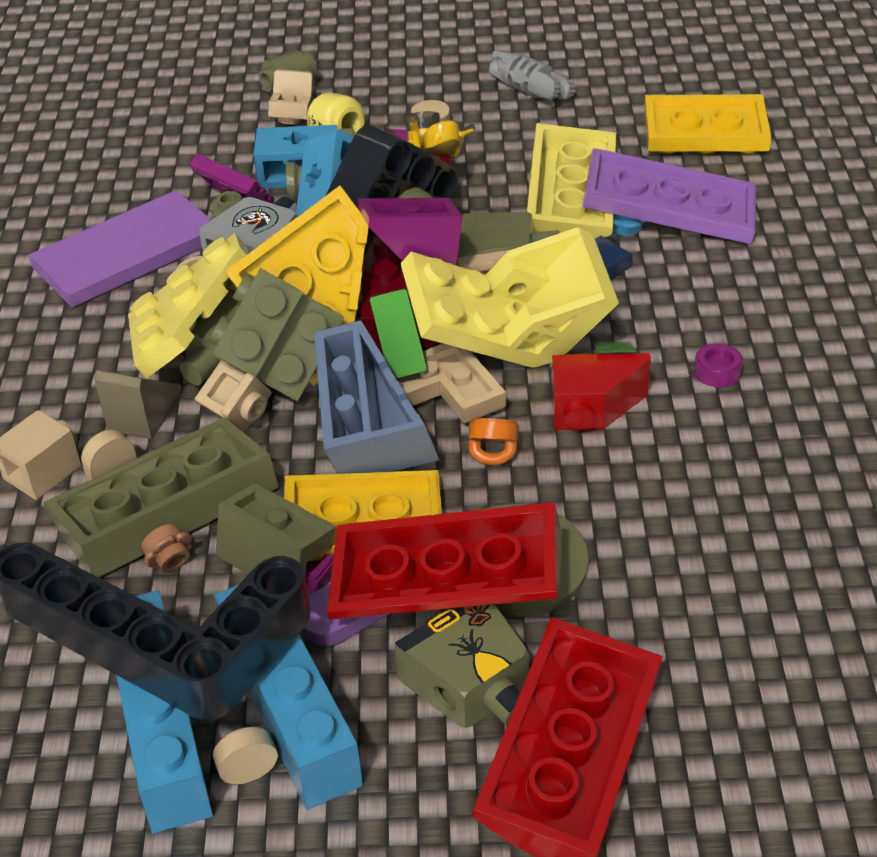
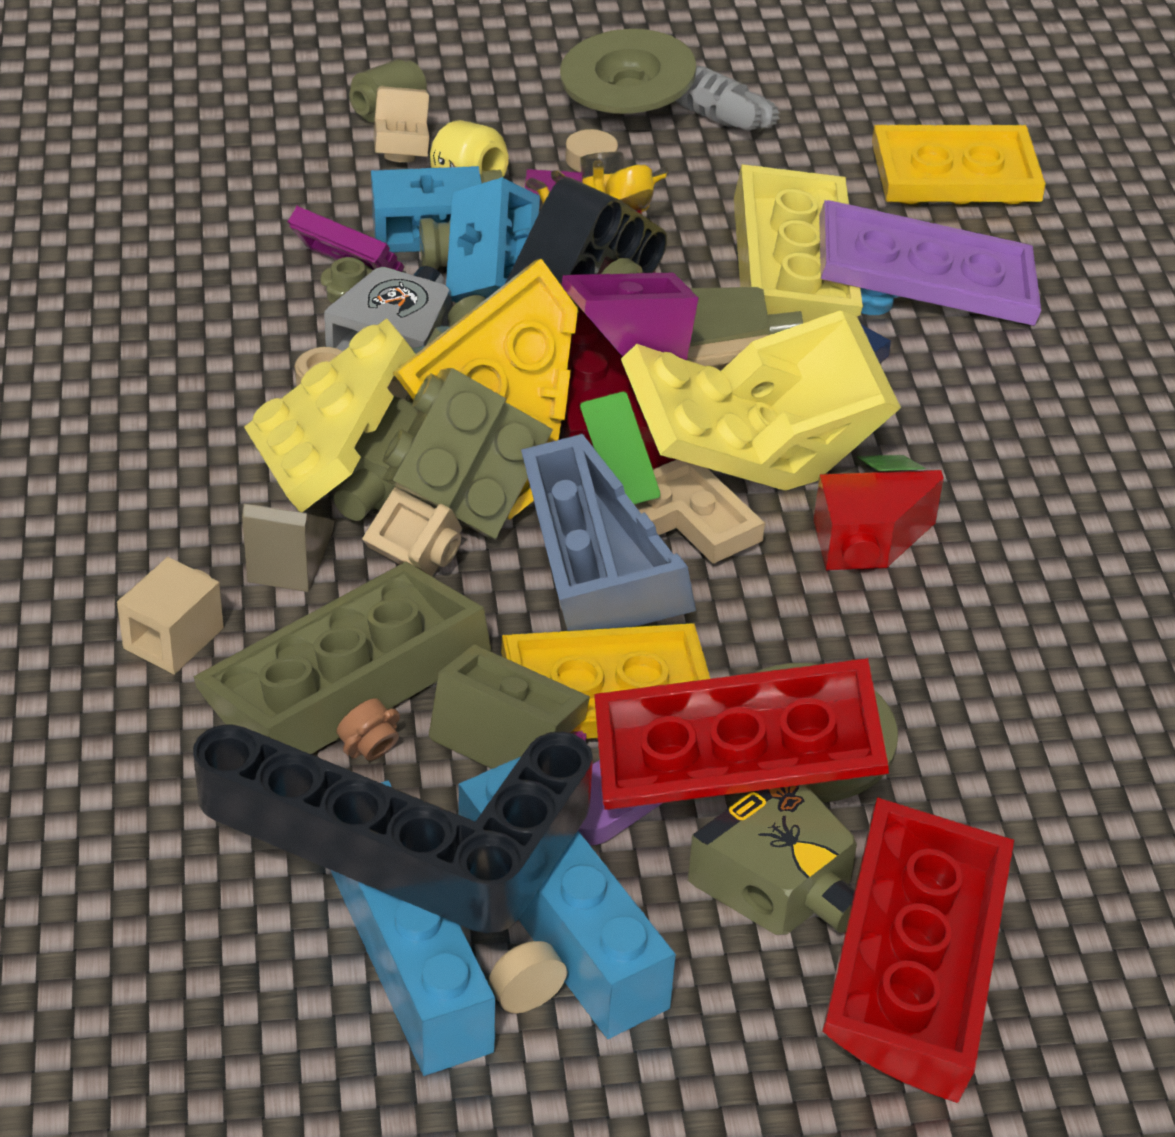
camera: 10 degrees left, 0 degrees up
medium lavender tile [28,190,211,308] -> none
tan tile [81,430,137,481] -> none
orange tile [468,418,519,466] -> none
magenta tile [694,343,744,387] -> none
none -> olive hat [560,29,696,114]

